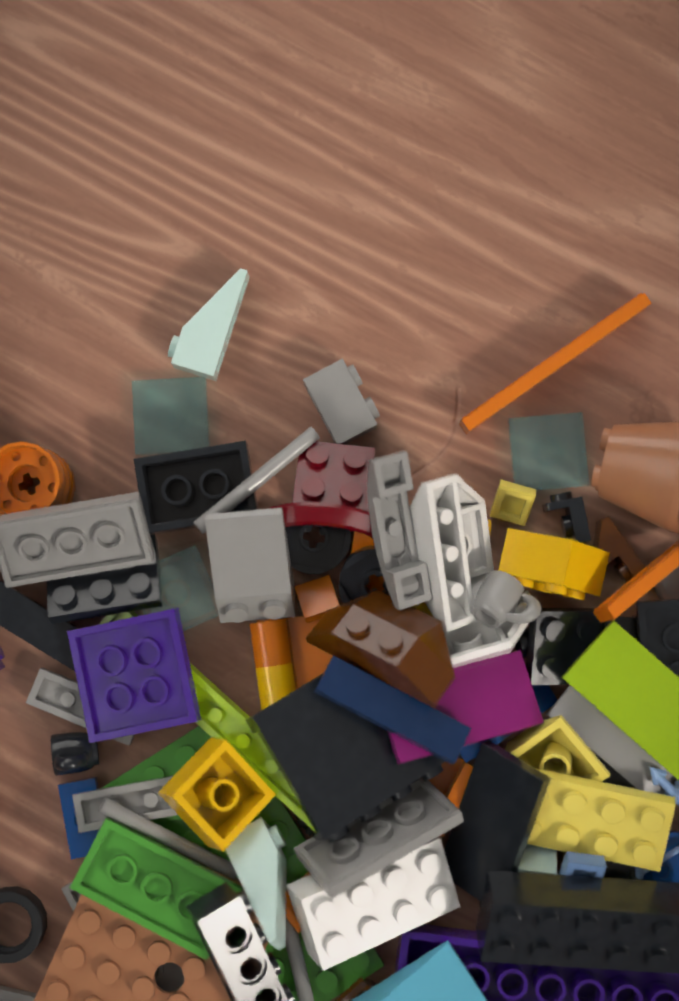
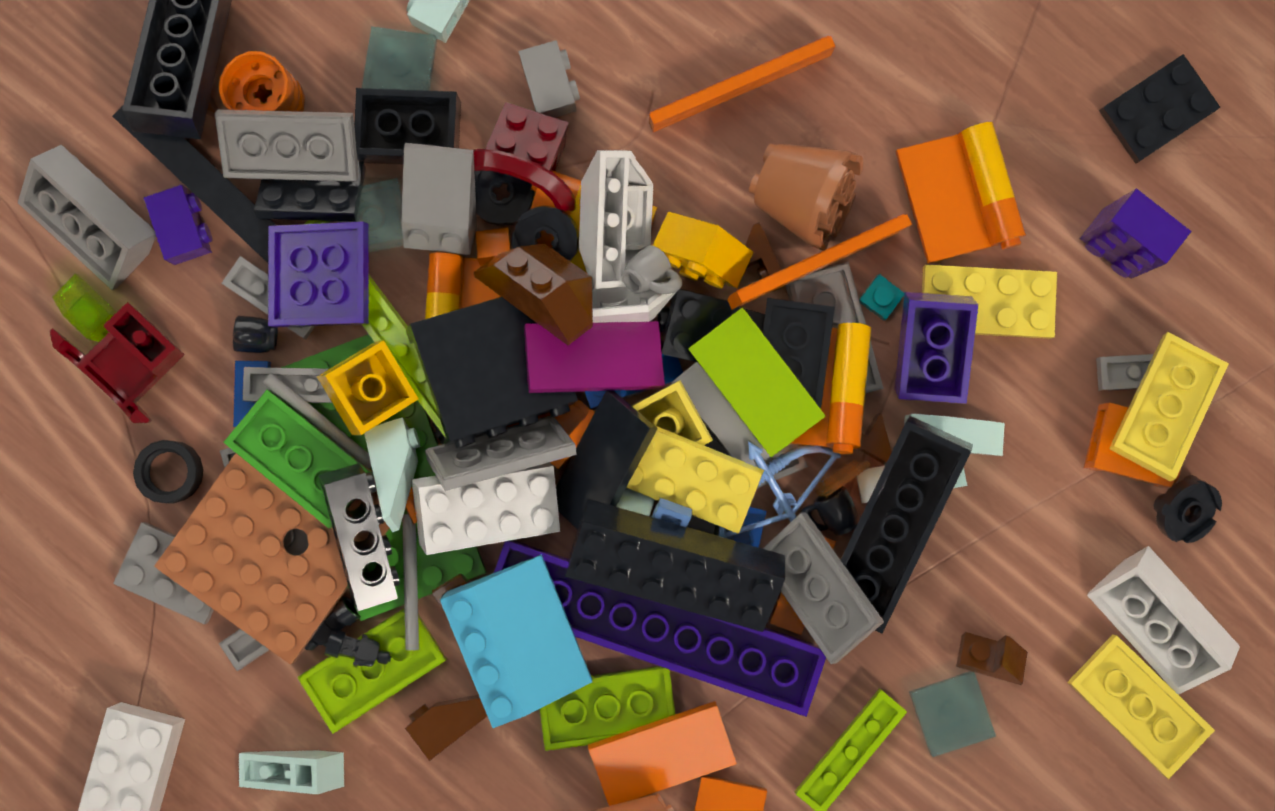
camera: 10 degrees right, 0 degrees up
light grey bar [193,426,320,534] -> none
dark blue tile [314,656,471,765] -> none
light grey slope [367,450,432,610] -> none
light yellow tile [490,479,537,526] -> none
clear light blue tile [508,412,589,491] -> none
black bracket [542,491,591,543] -> none

